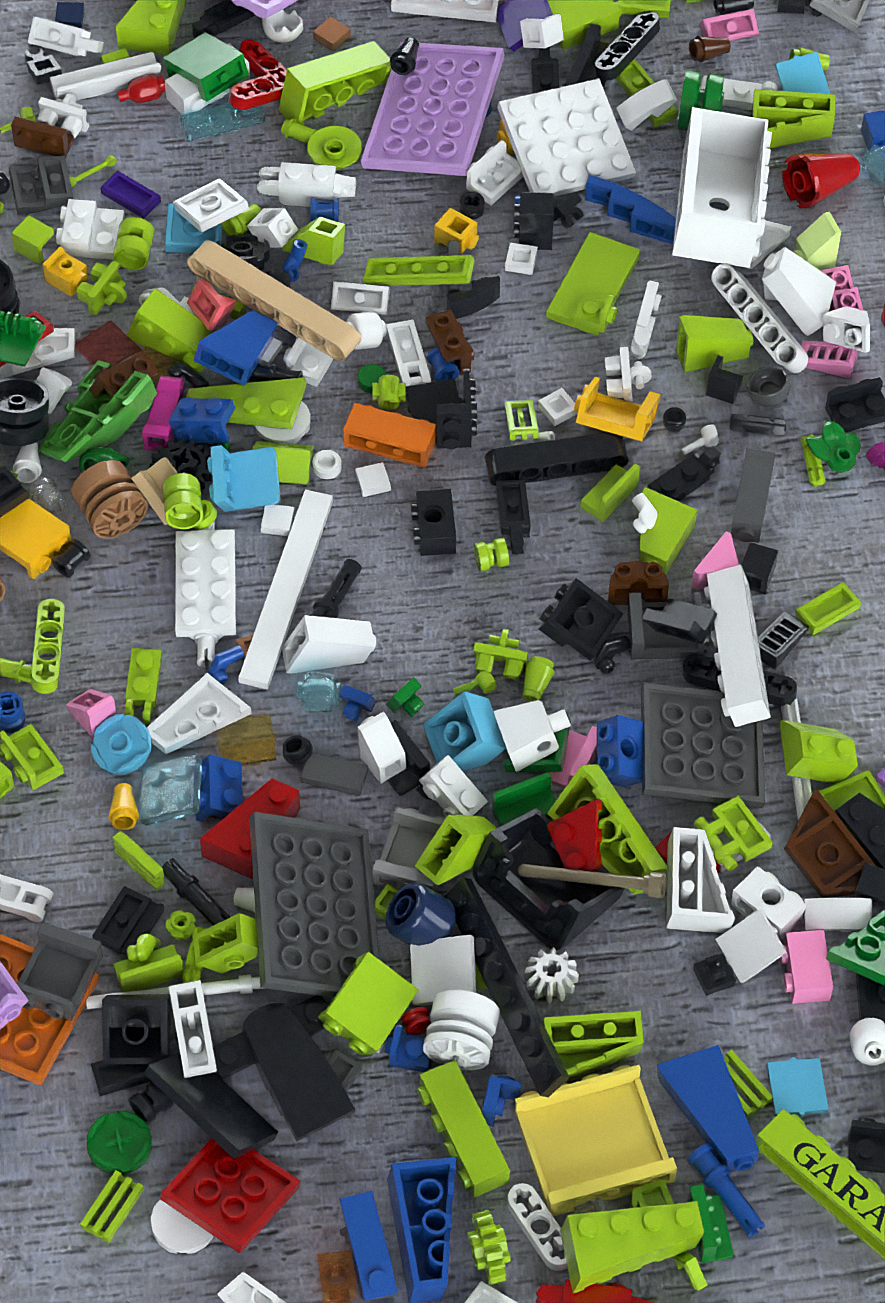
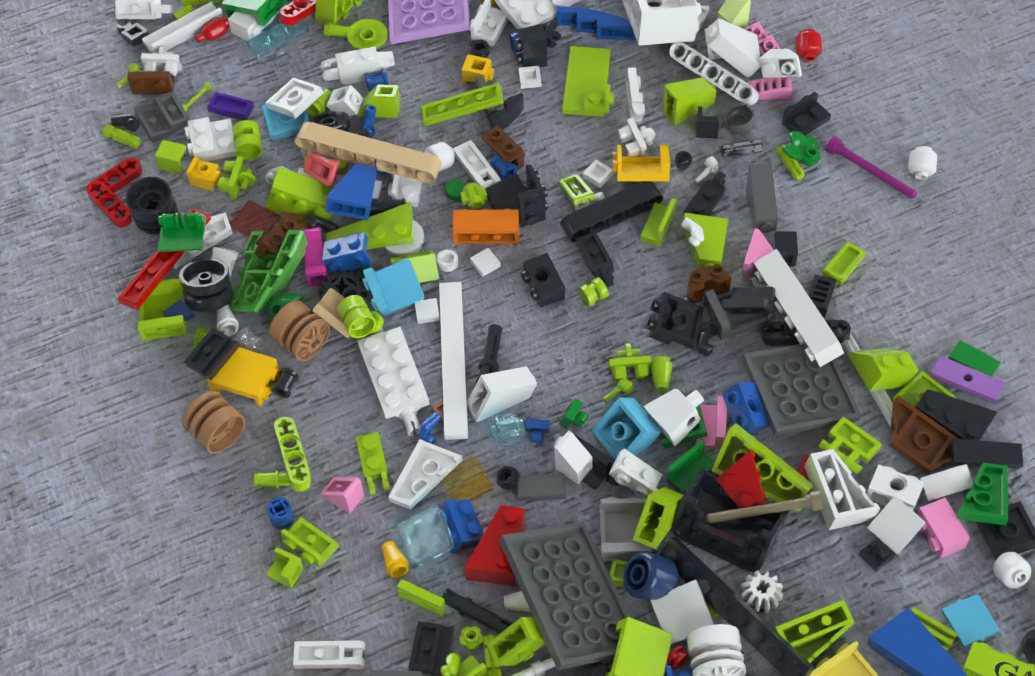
camera: 15 degrees left, 0 degrees up
medium azure tile [91,714,152,775] -> none
white slope [331,281,390,315] -> none

